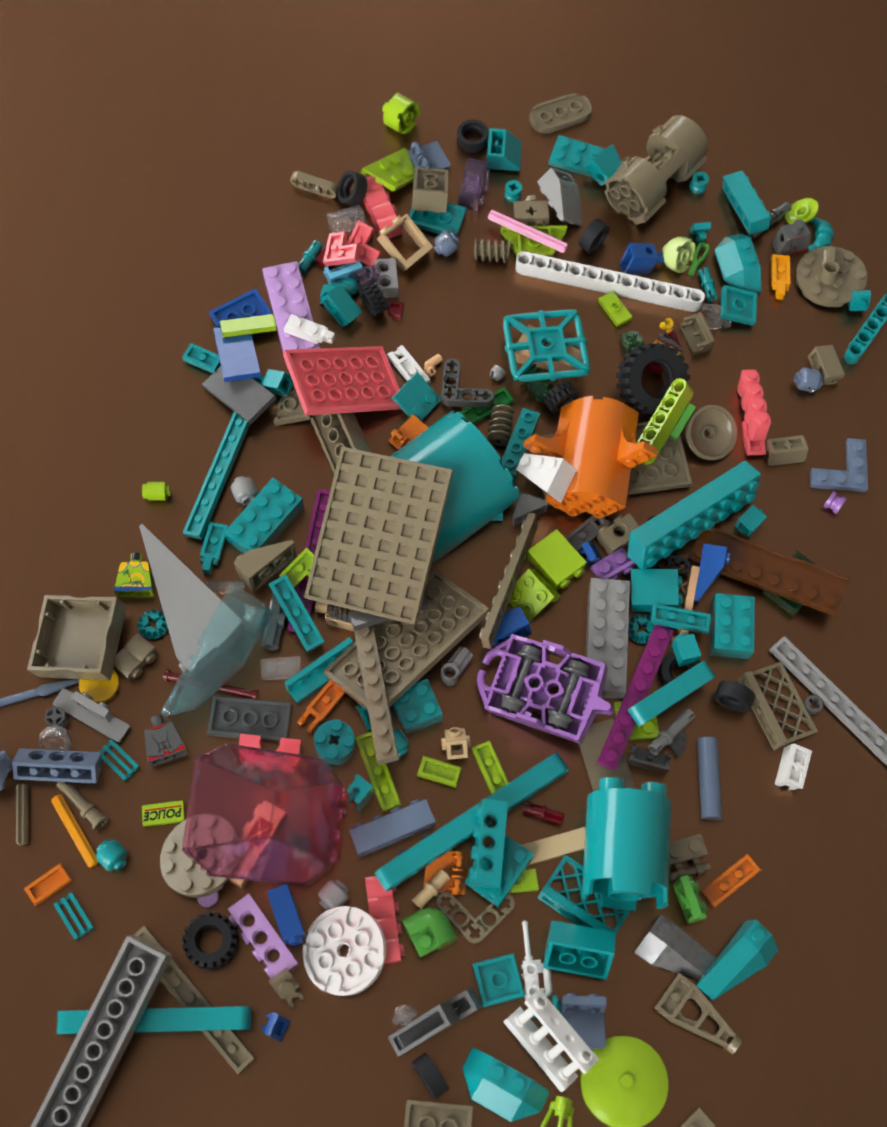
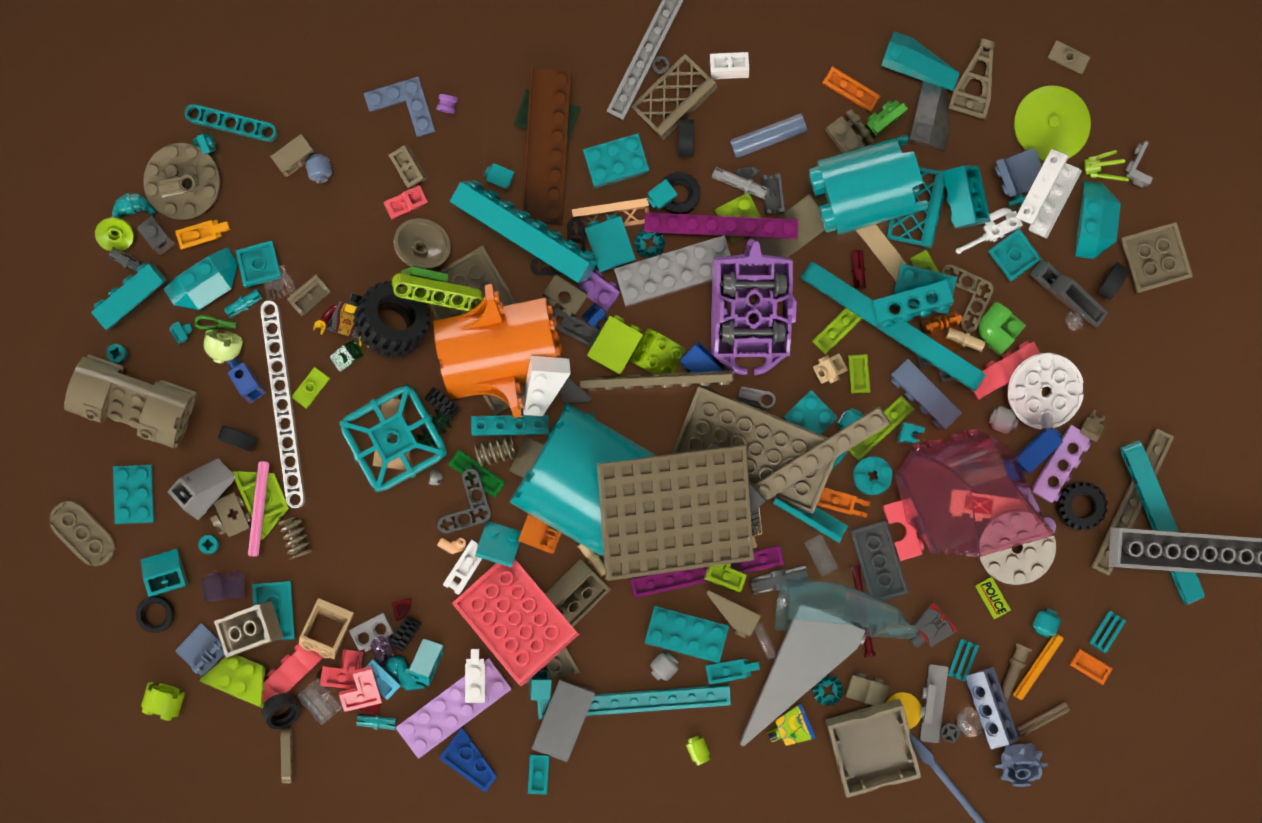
camera: 105 degrees left, 20 degrees up
tile [213,327,261,382] -> none
lime tile [220,314,276,338] -> none
blue tile [260,1012,290,1042] -> none
teal plate [269,575,325,652] -> none
sand blue head [434,230,460,257] -> none
teal torso [583,144,621,186] -> none
teal beam [627,660,716,727] -> none
teal tile [650,603,711,635] -> none
blue slope [694,544,731,603] -> none
coral brick [737,369,771,441] -> none

